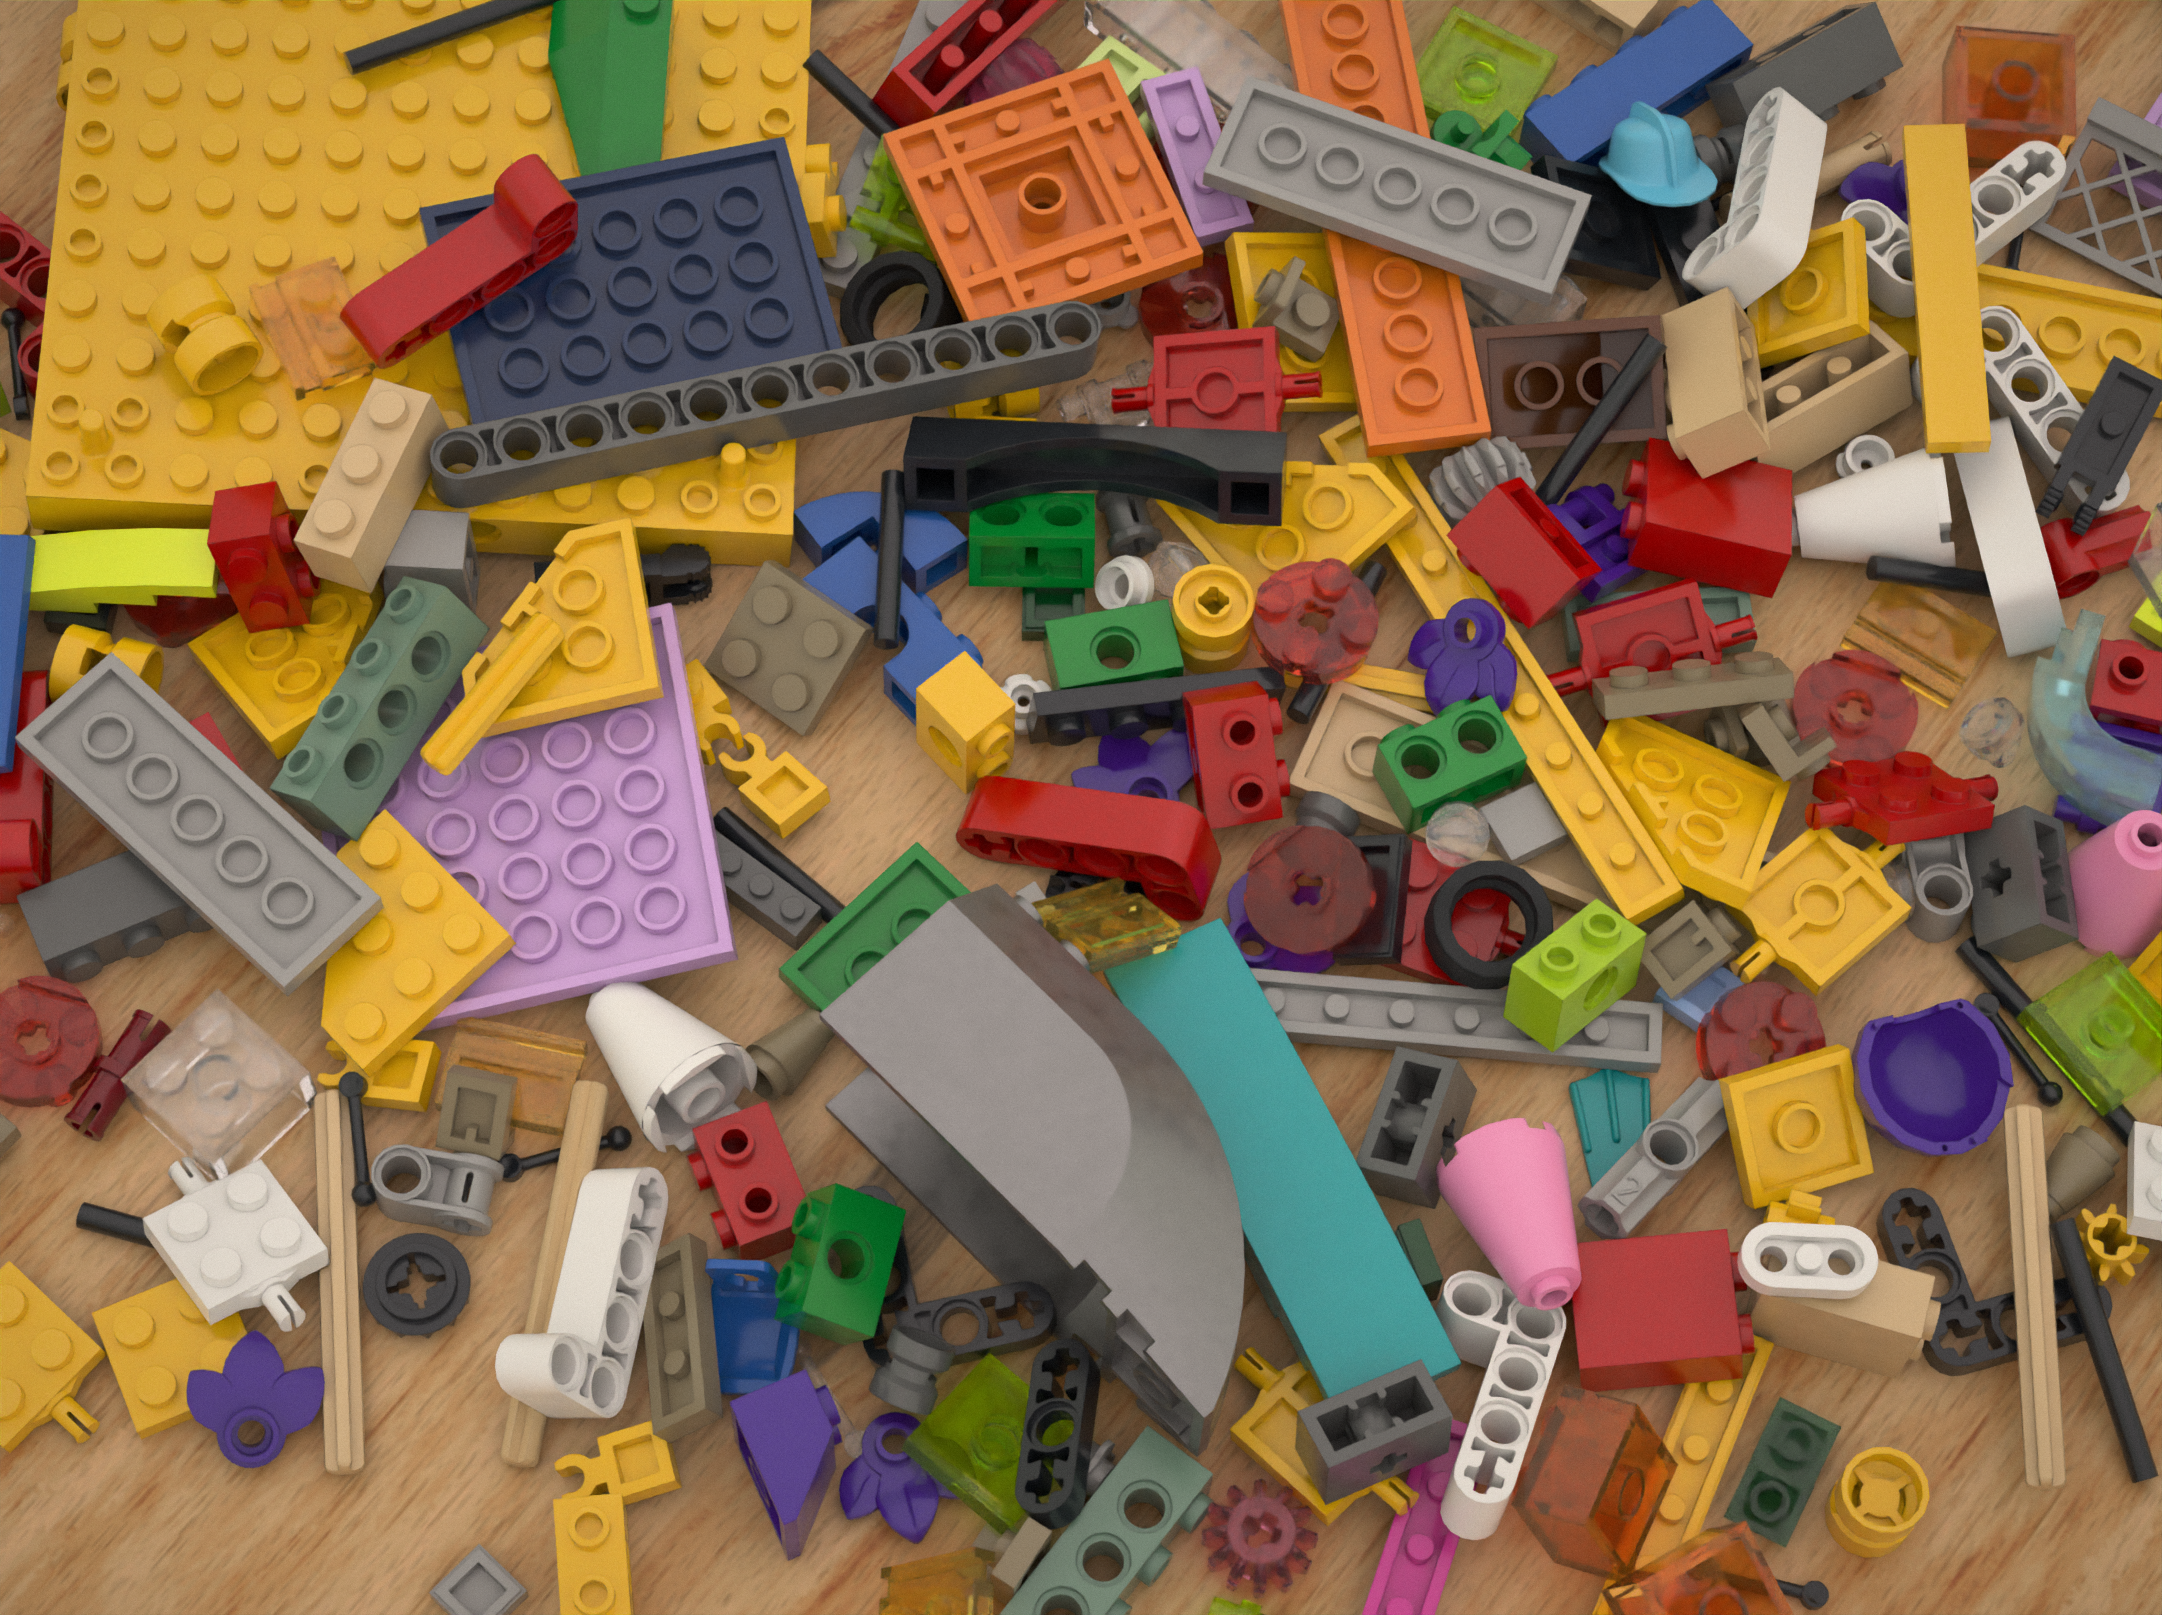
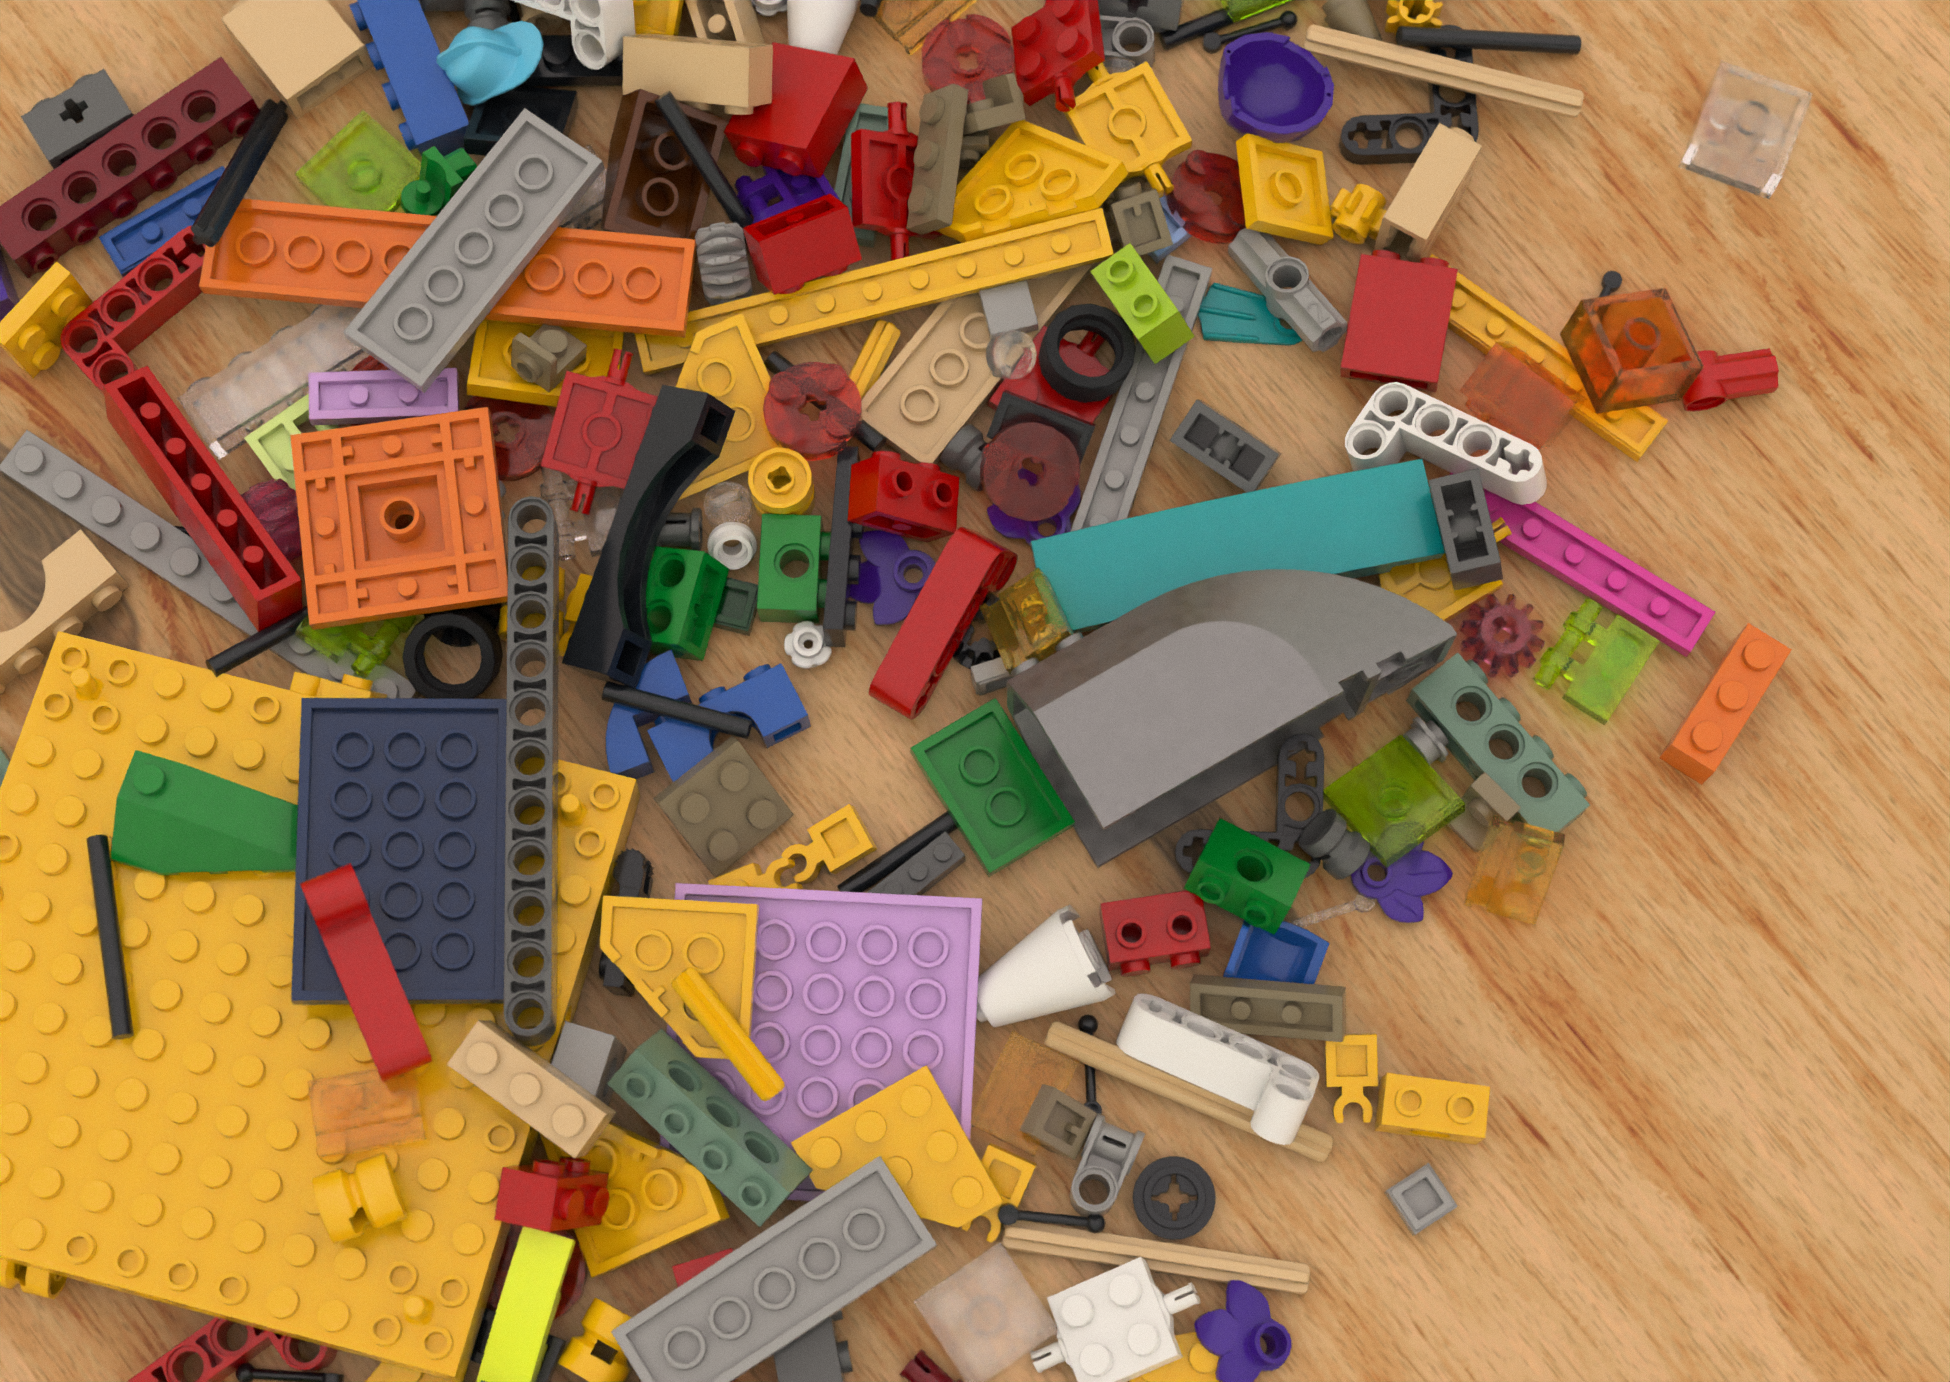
camera: 70 degrees left, 10 degrees up
dark purple slope [730,1369,843,1561] -> none
dark tan cone [746,1008,835,1101] -> none
yellow brick [916,651,1016,795] -> none
black beam [1015,1338,1101,1530] -> none
green brick [1372,695,1527,834] -> none
dark green tile [1395,1218,1443,1301] -> none
dark purple plate [1407,598,1517,717] -> none
bright pink cone [1436,1118,1582,1310] -> none
clear green slope [1723,1397,1841,1548] -> none
white plate [1737,1222,1878,1299] -> none
yellow wheel [1824,1447,1930,1558] -> none

